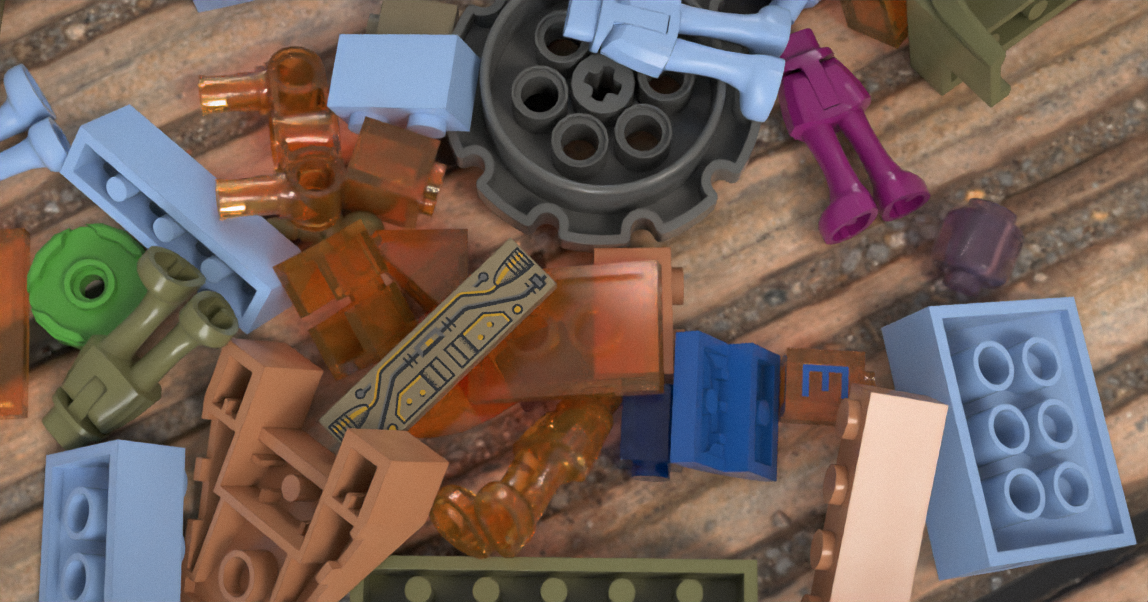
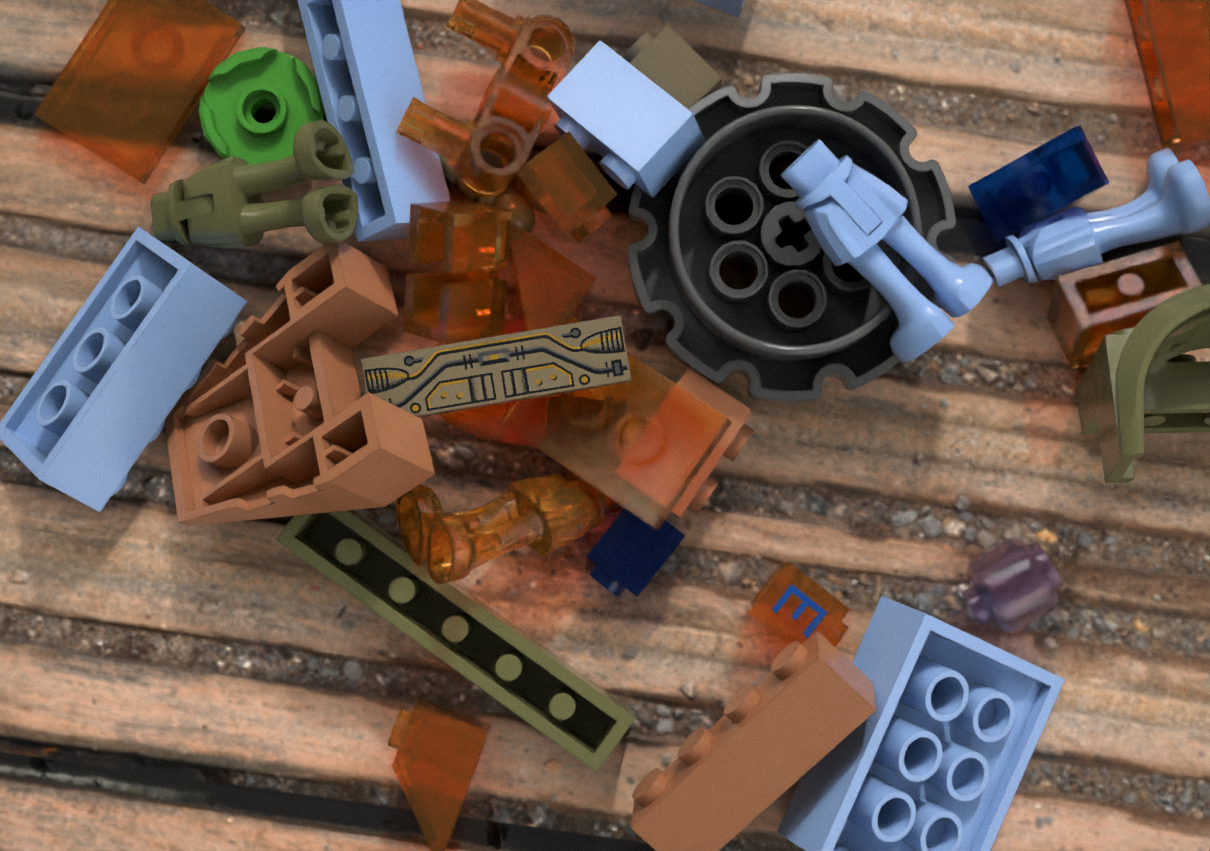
camera: 40 degrees right, 10 degrees up
blue slope [670,331,781,482] -> none
magenta piece [778,28,931,245] -> none

